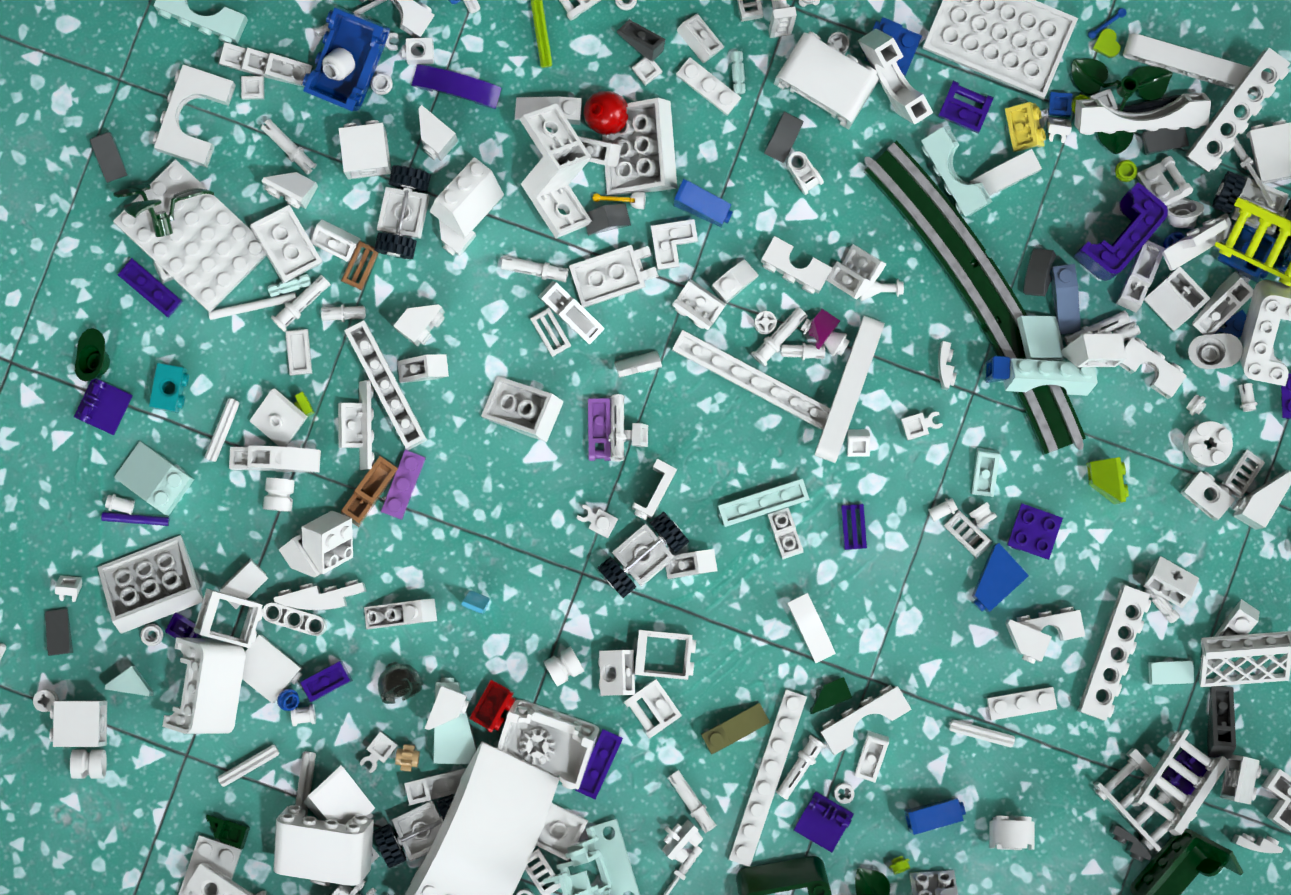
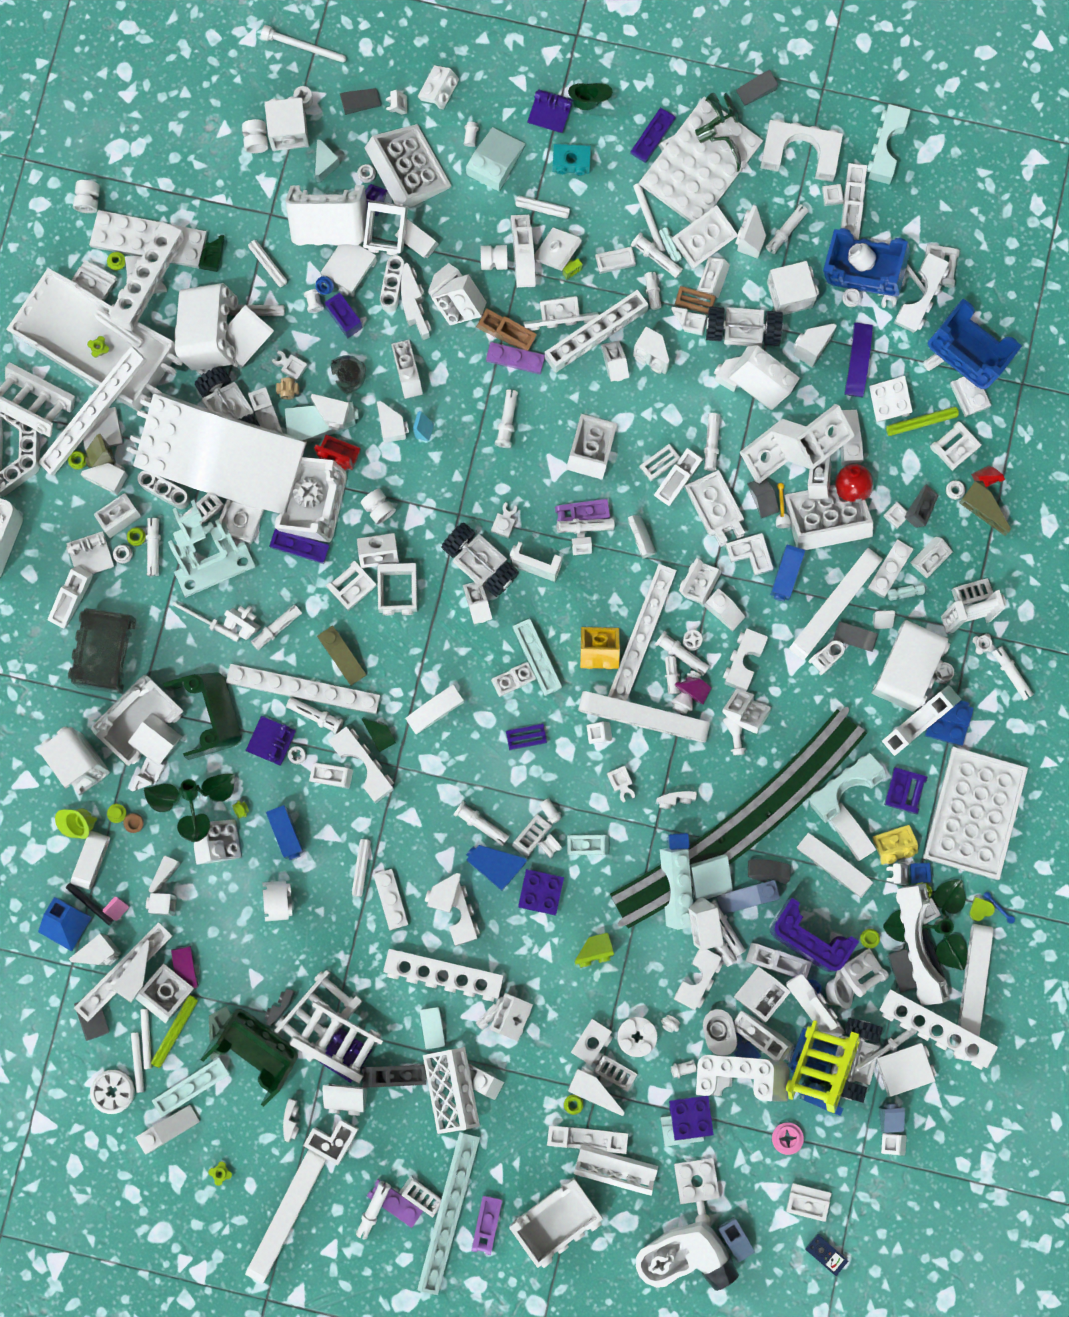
camera: 90 degrees right, 5 degrees down
dark purple bar [101,512,170,526] -> none
white brick [402,38,434,65] -> none
none -> white slope [377,401,409,443]
none -> white bracket [418,65,459,109]
none -> white pin [454,801,509,846]
none -> white pin [495,390,518,448]
none -> lime plate [564,1095,583,1115]
none -> yellow slope [580,627,620,669]
none -> white slope [671,307,707,336]
none -> white beam [789,548,883,661]
none -> white slope [797,833,873,898]
none -> white hinge [869,376,913,422]
none -> white slope [873,610,895,629]

